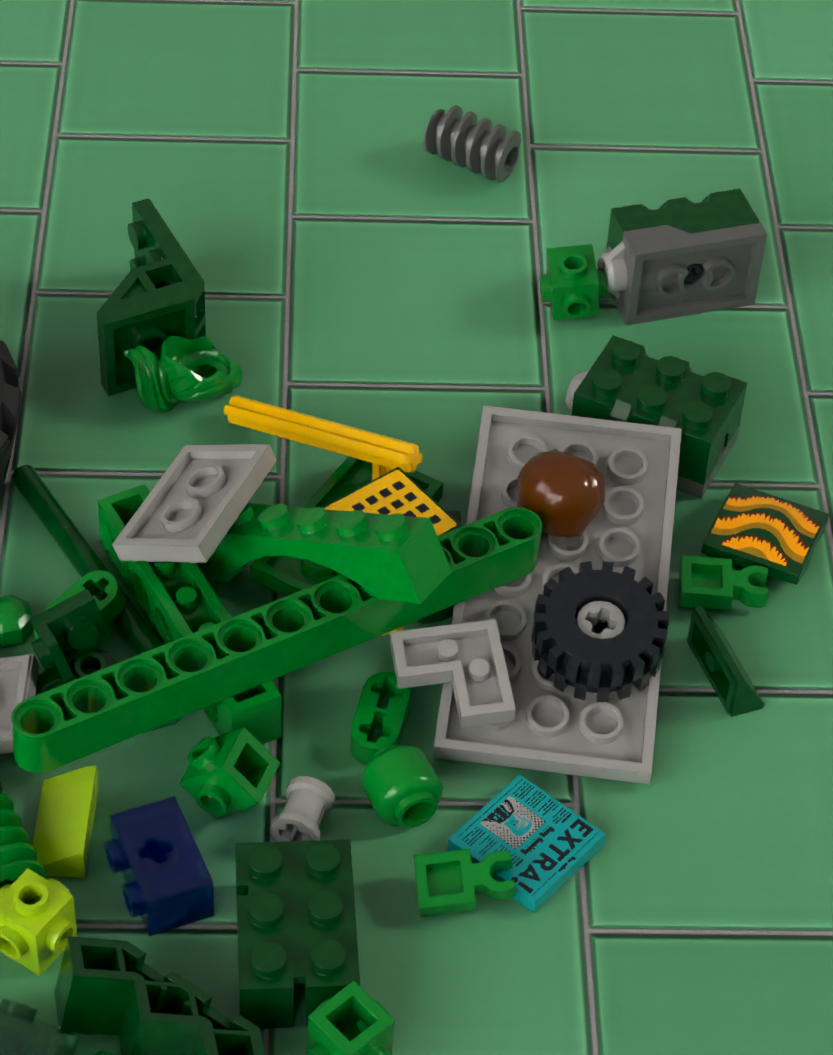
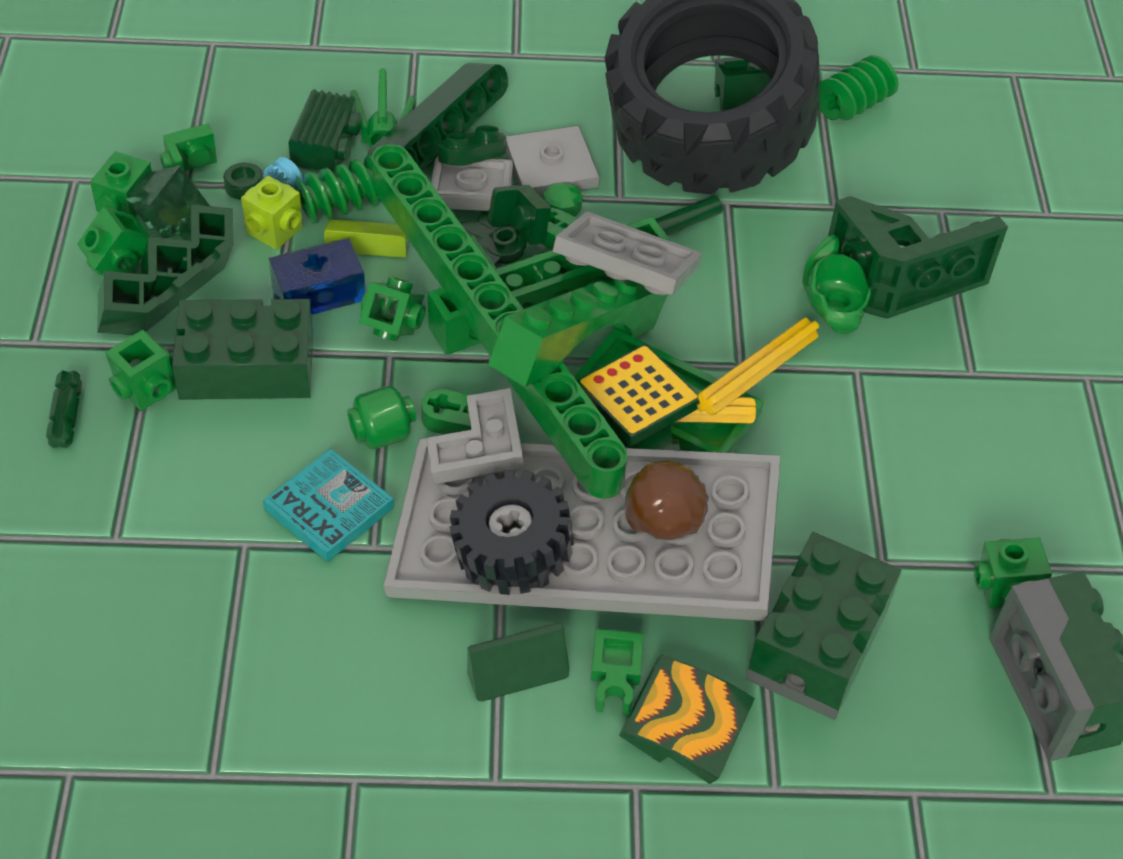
camera: 90 degrees right, 5 degrees up
light grey bush [270,776,335,842] -> none
green plate [413,848,516,917] -> none

